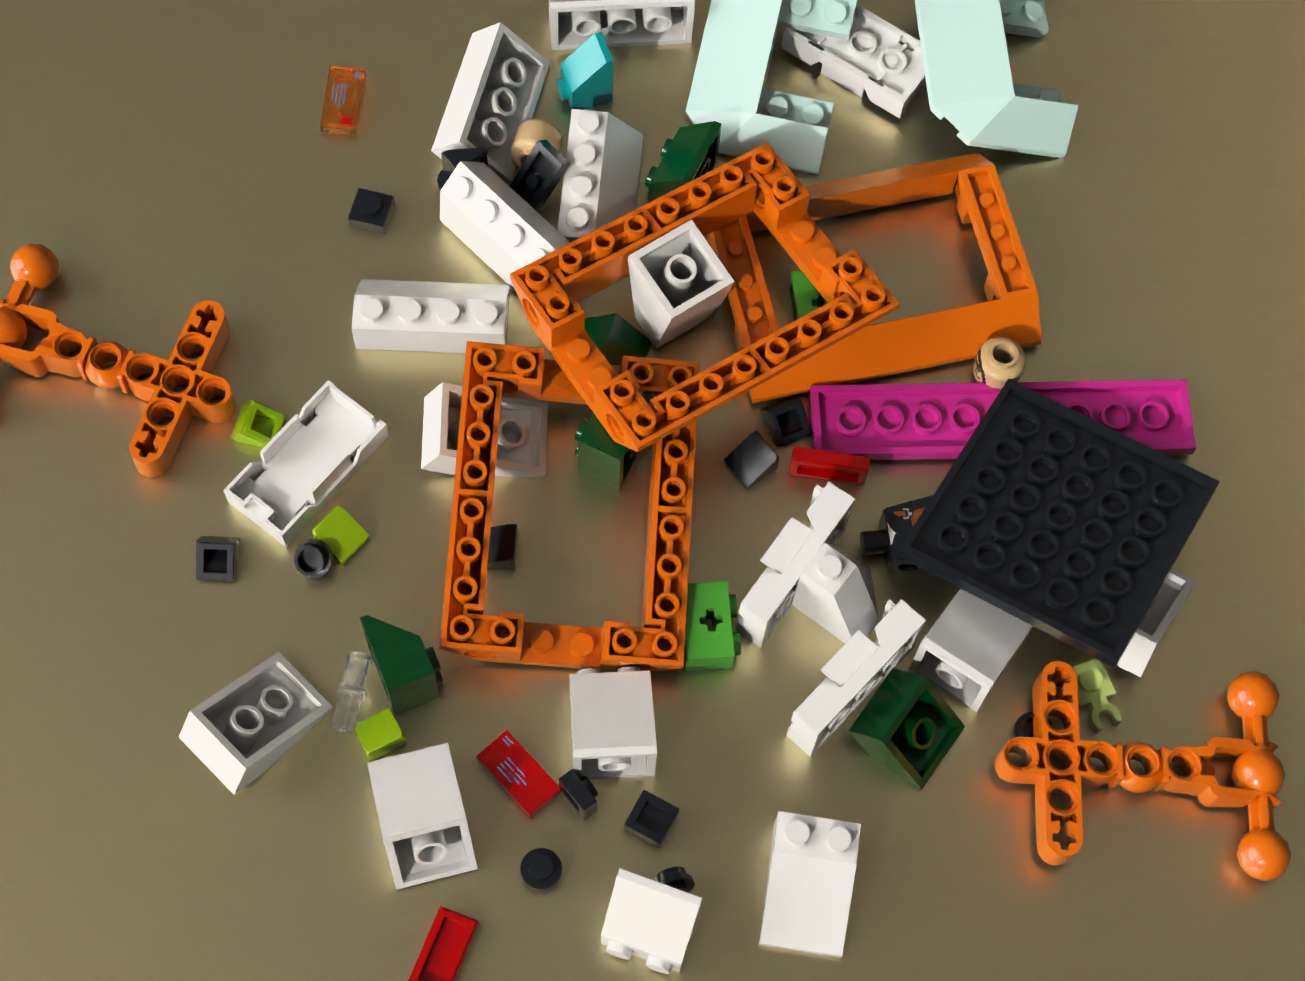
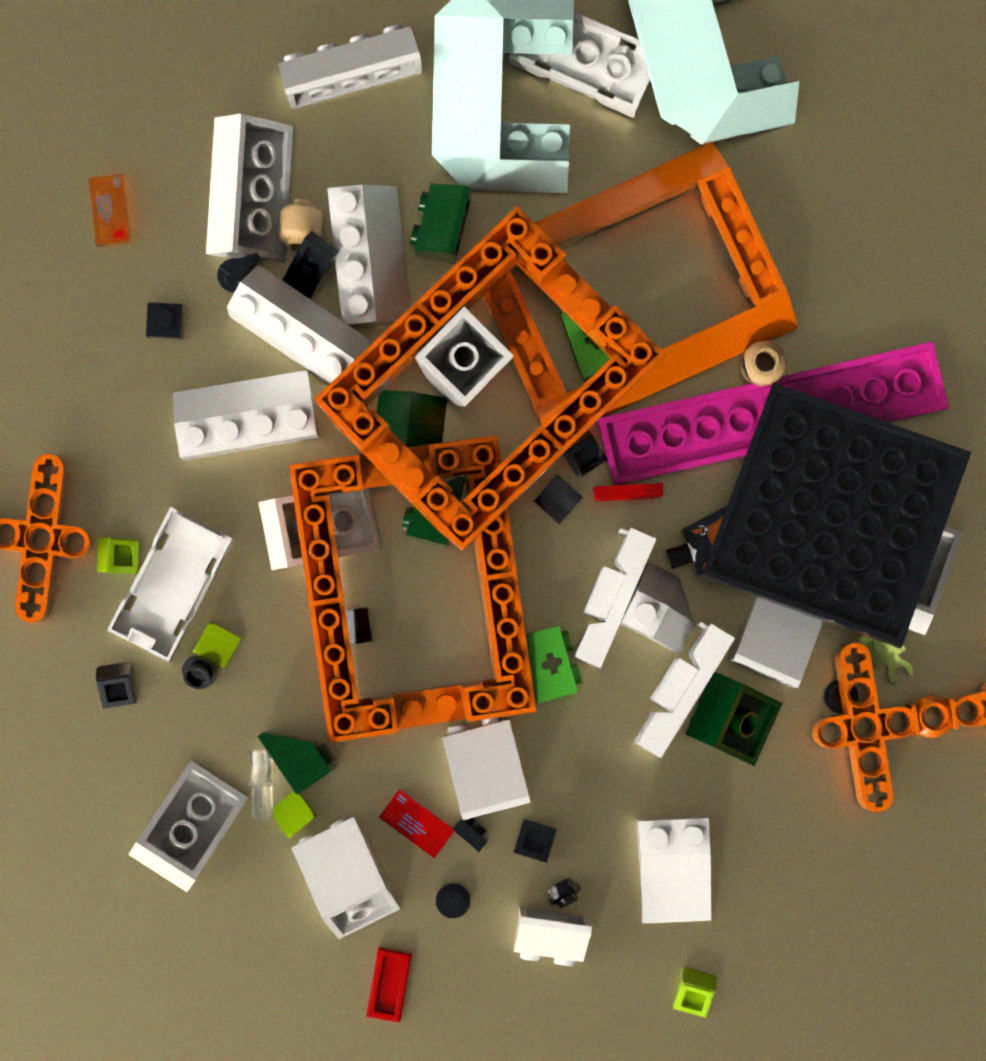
camera: 10 degrees left, 20 degrees up
teal slope [556,32,613,111] -> none

